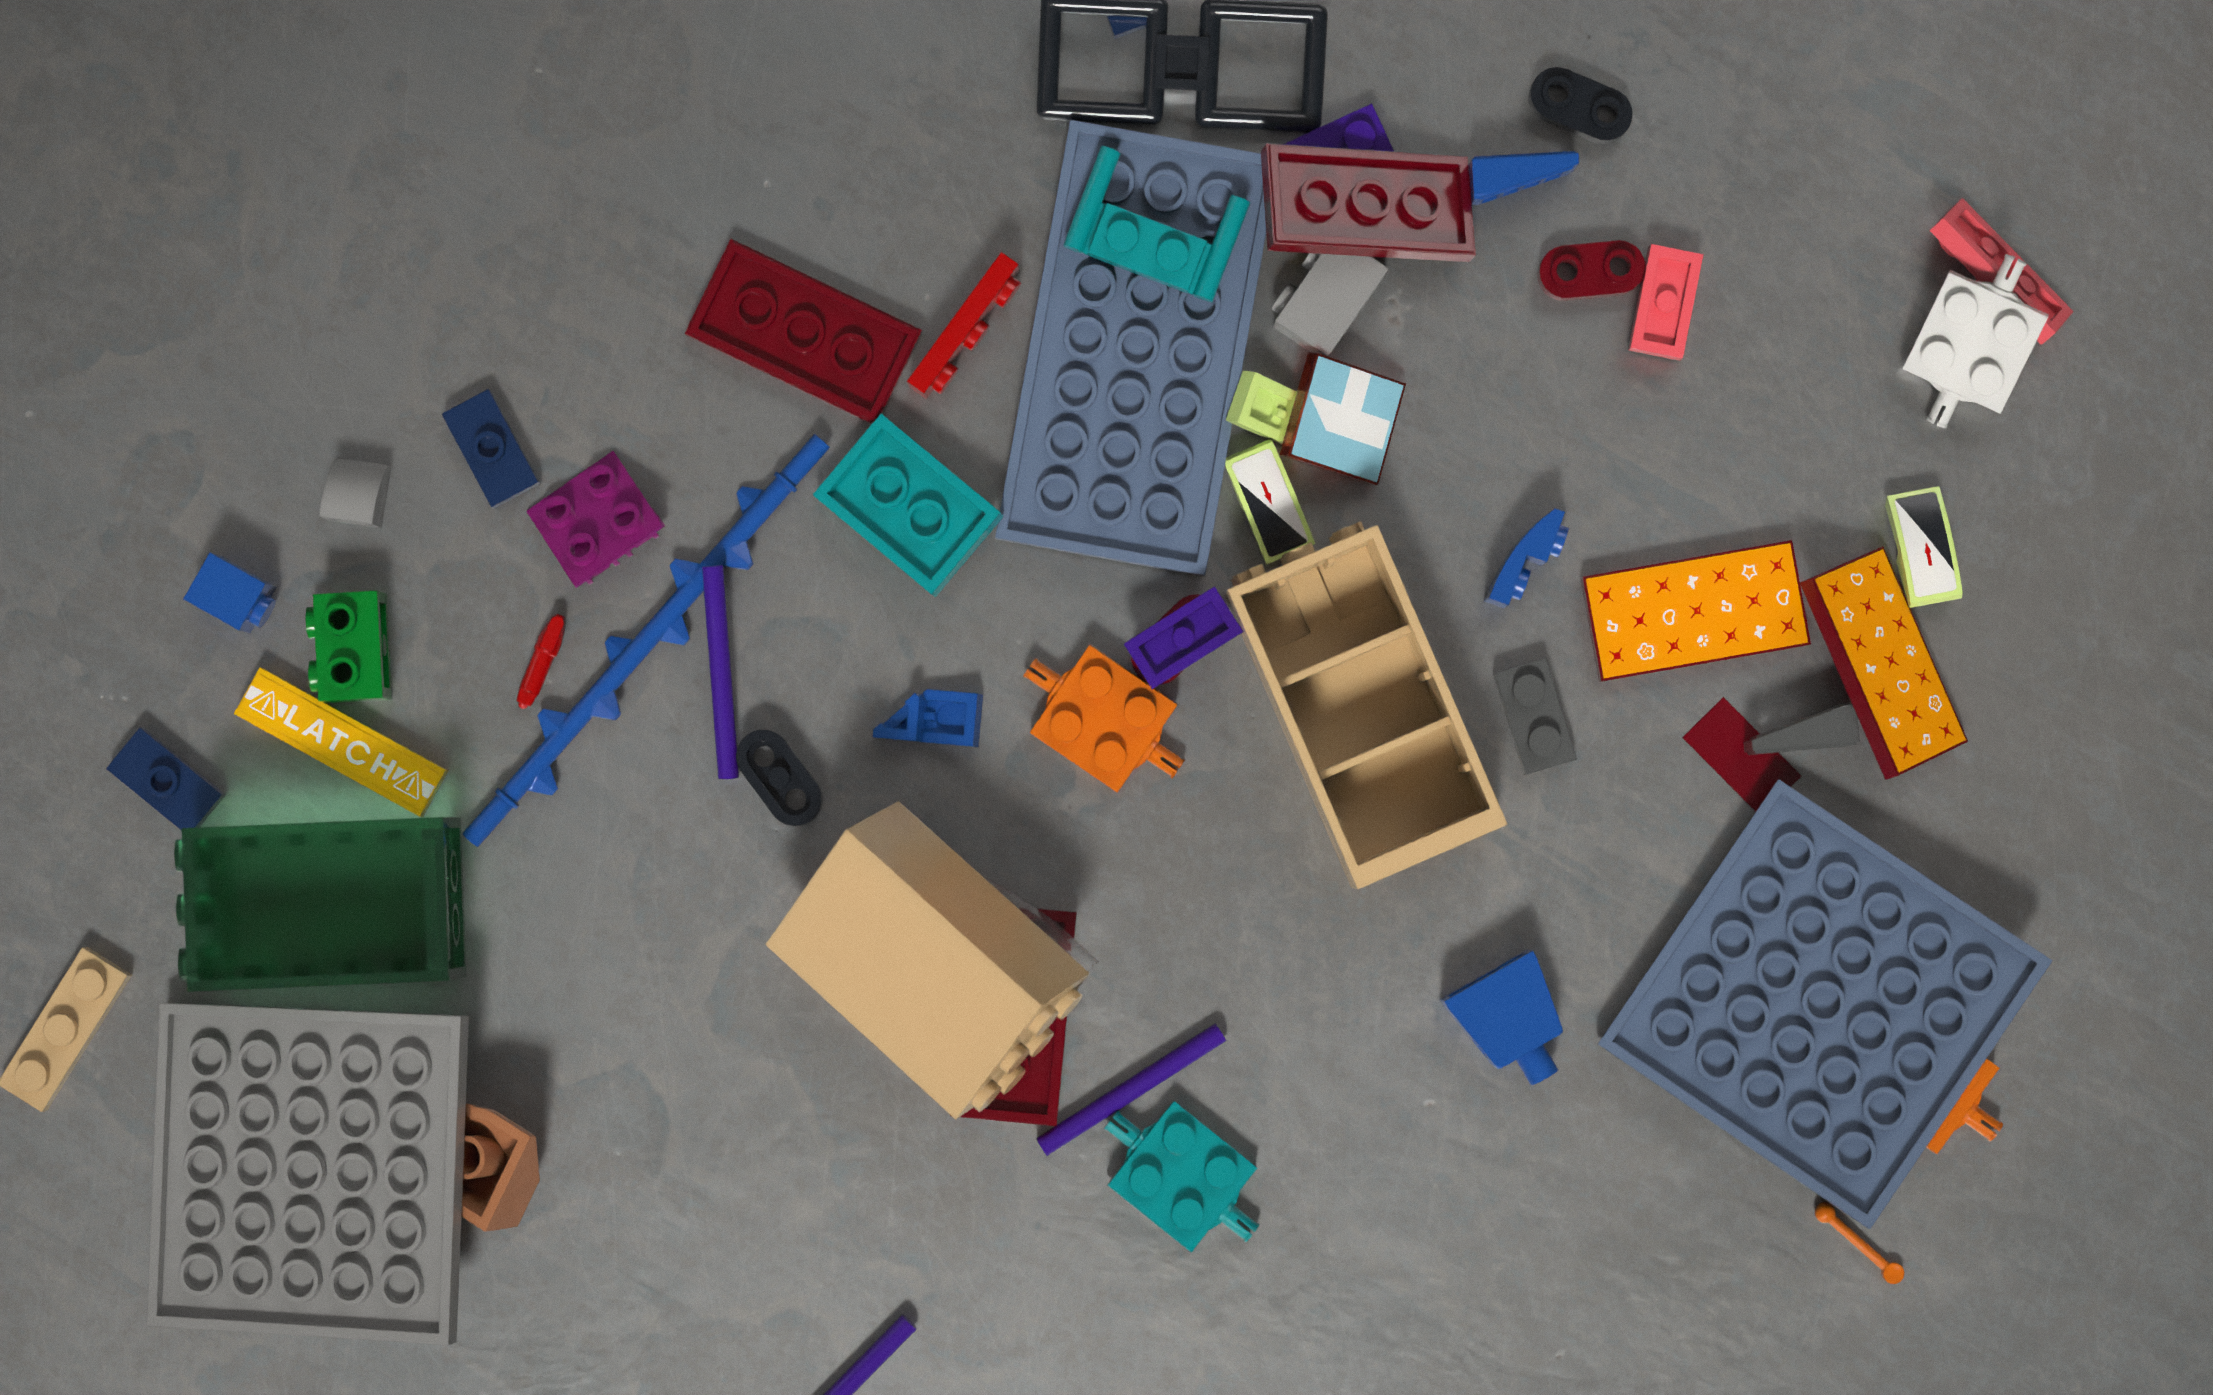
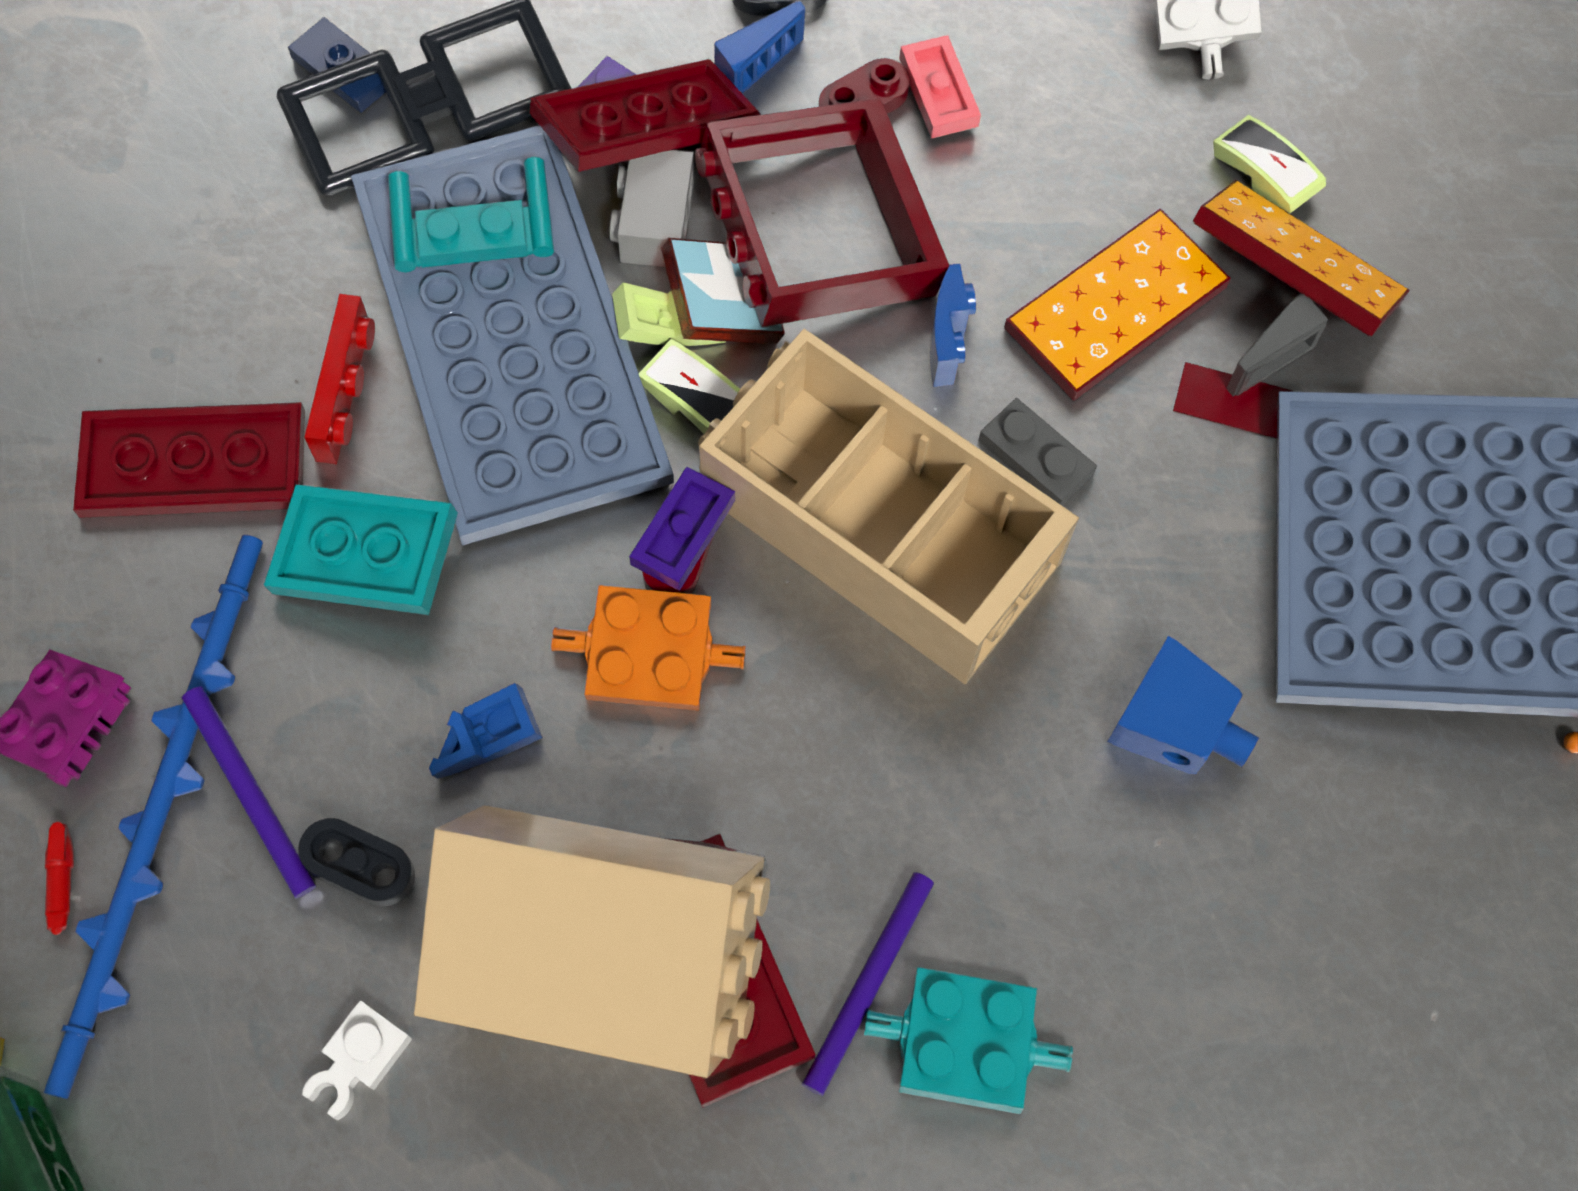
camera: 30 degrees left, 20 degrees down
none -> white plate [302,1000,412,1120]
none -> dark red window [695,98,949,327]

